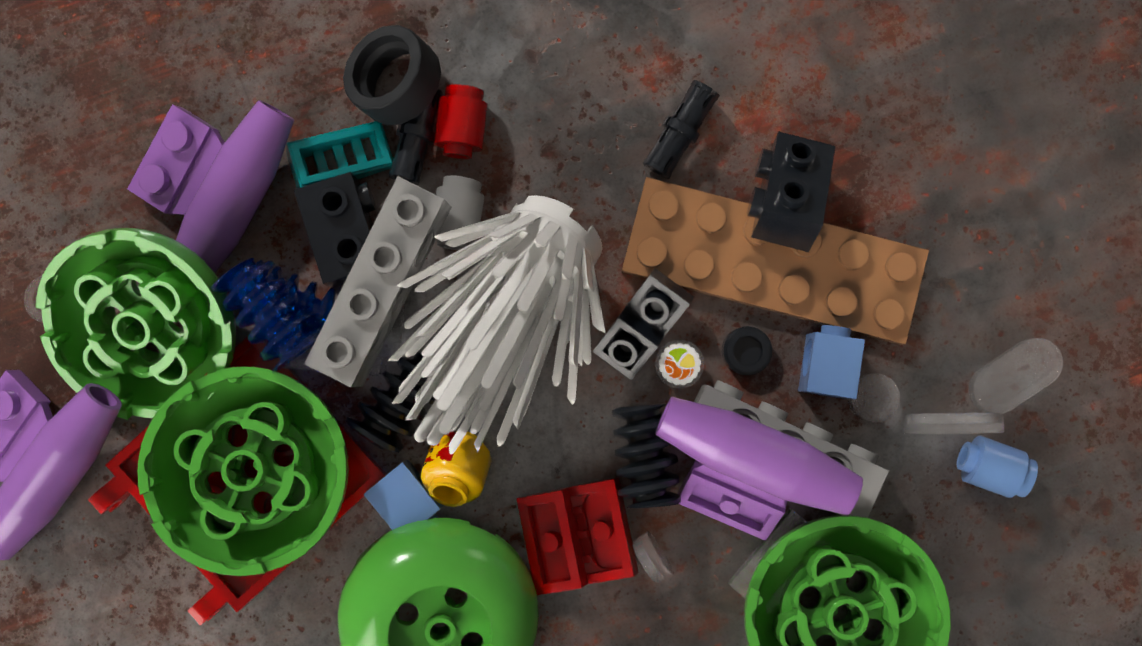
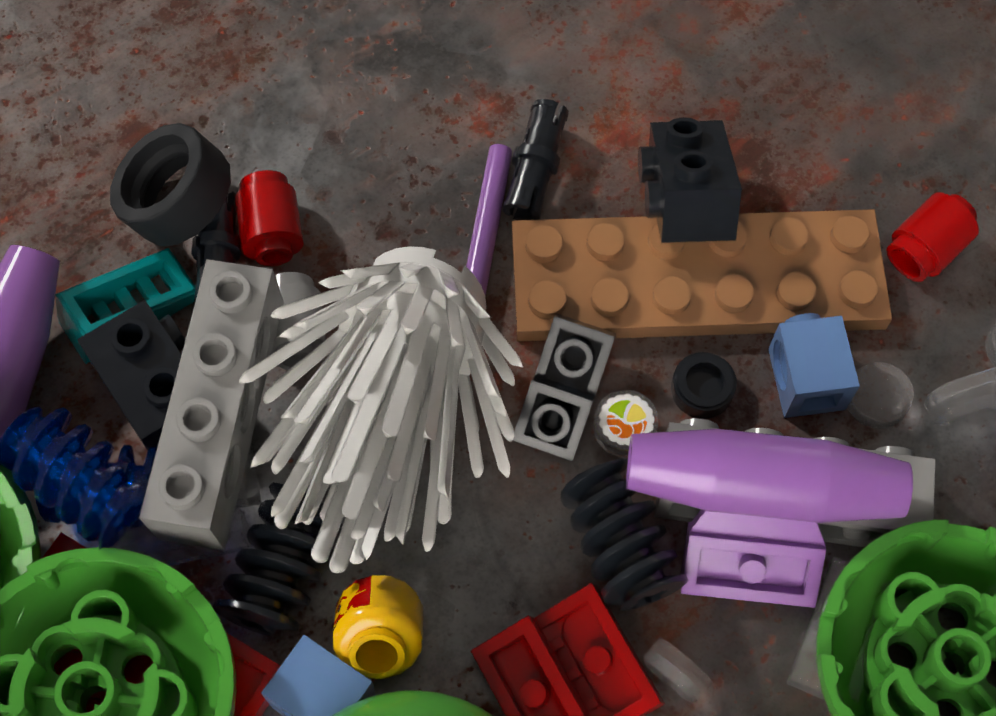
camera: 20 degrees left, 20 degrees down
none -> medium lavender piece [466,144,512,295]
none -> red brick [886,192,979,282]

